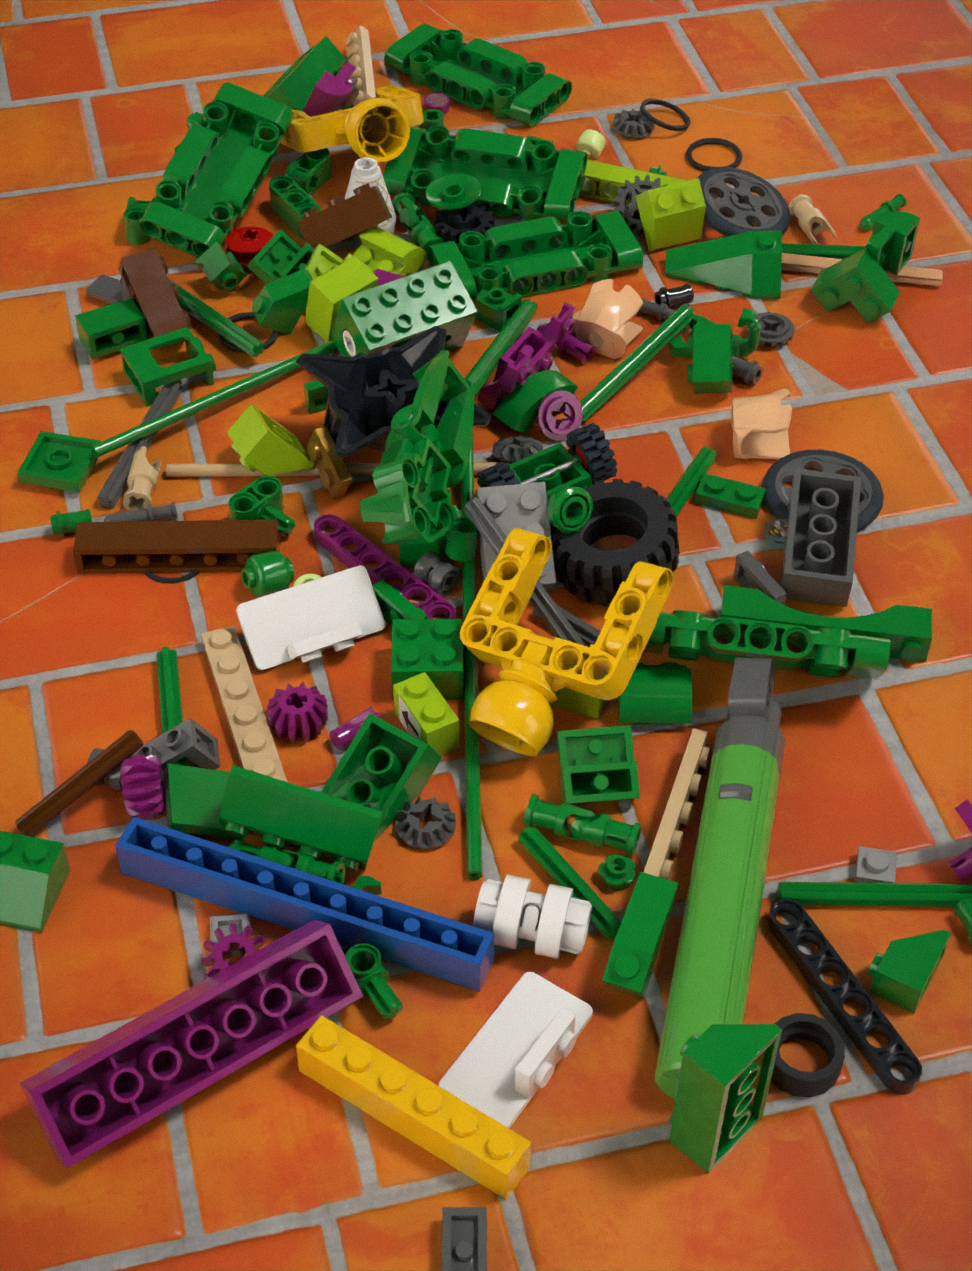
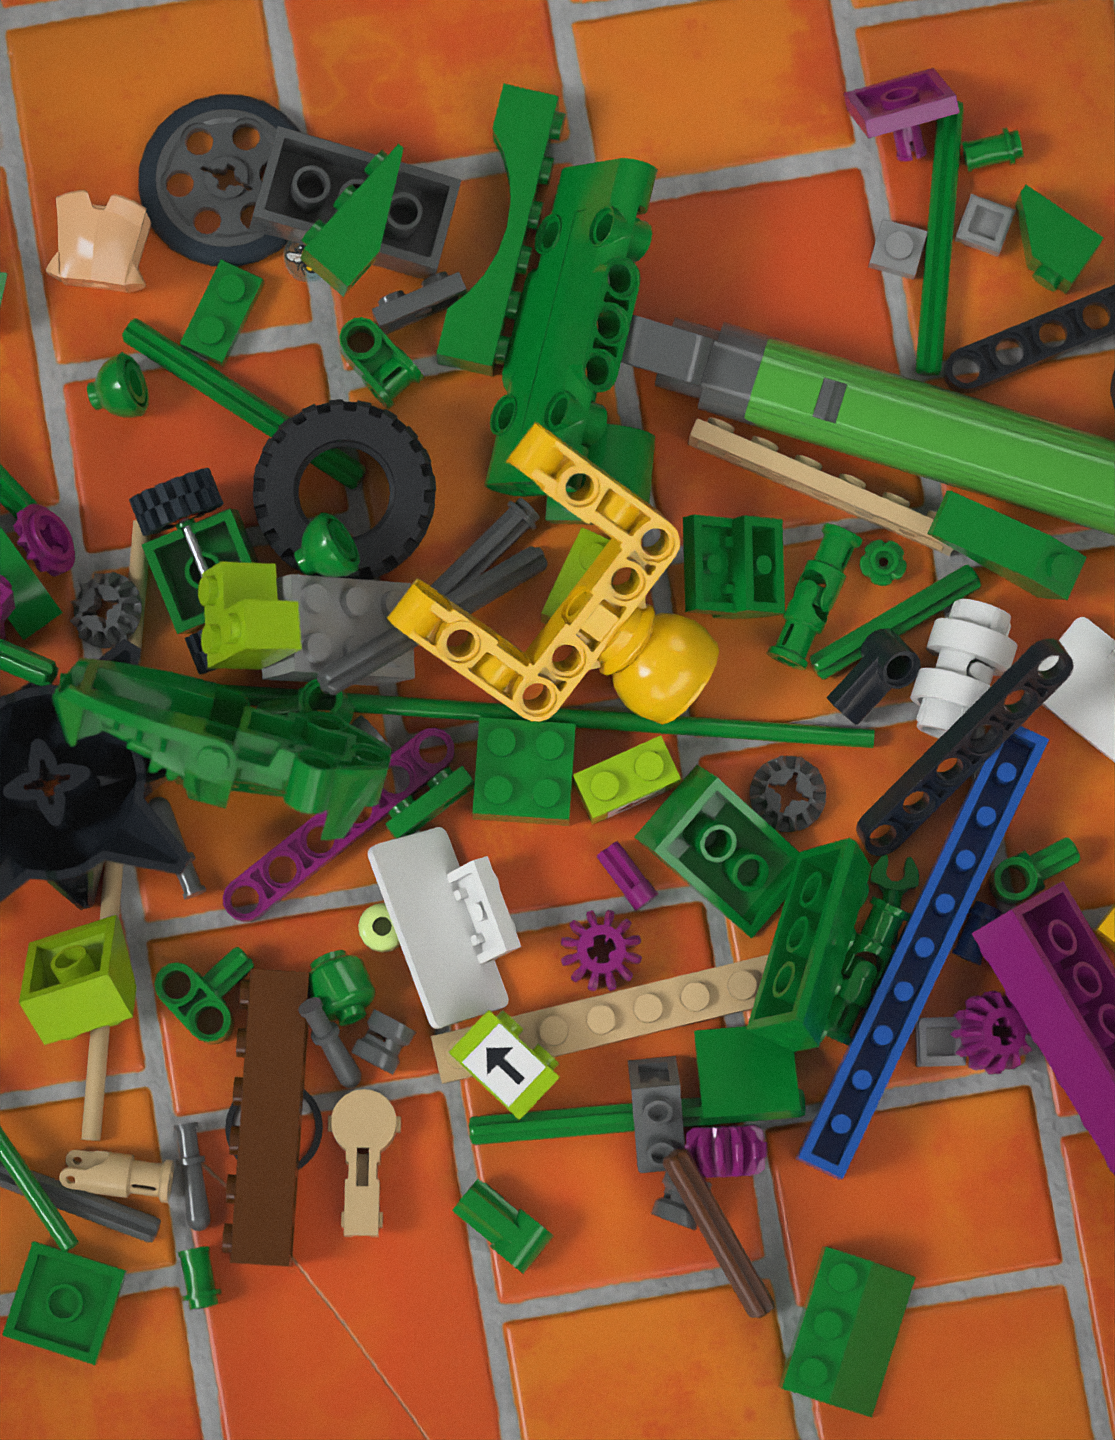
camera: 85 degrees left, 35 degrees up
pearl gold plate [307,427,353,499] -> none
none -> green brick [87,352,149,418]
none -> dark grey piece [148,797,206,900]
none -> lime brick [198,562,301,670]
none -> dark grey piece [298,997,361,1088]
none -> green slope [300,143,404,297]
none -> tan piece [328,1089,401,1237]
none -> green piece [339,317,424,409]
none -> dark grey wheel [351,1009,416,1075]
none -> brick [448,1010,560,1120]
none -> green piece [452,1179,554,1274]
none -> black piece [826,629,921,725]
none -> black beam [856,638,1074,856]
none -> light grey tile [954,194,1016,257]

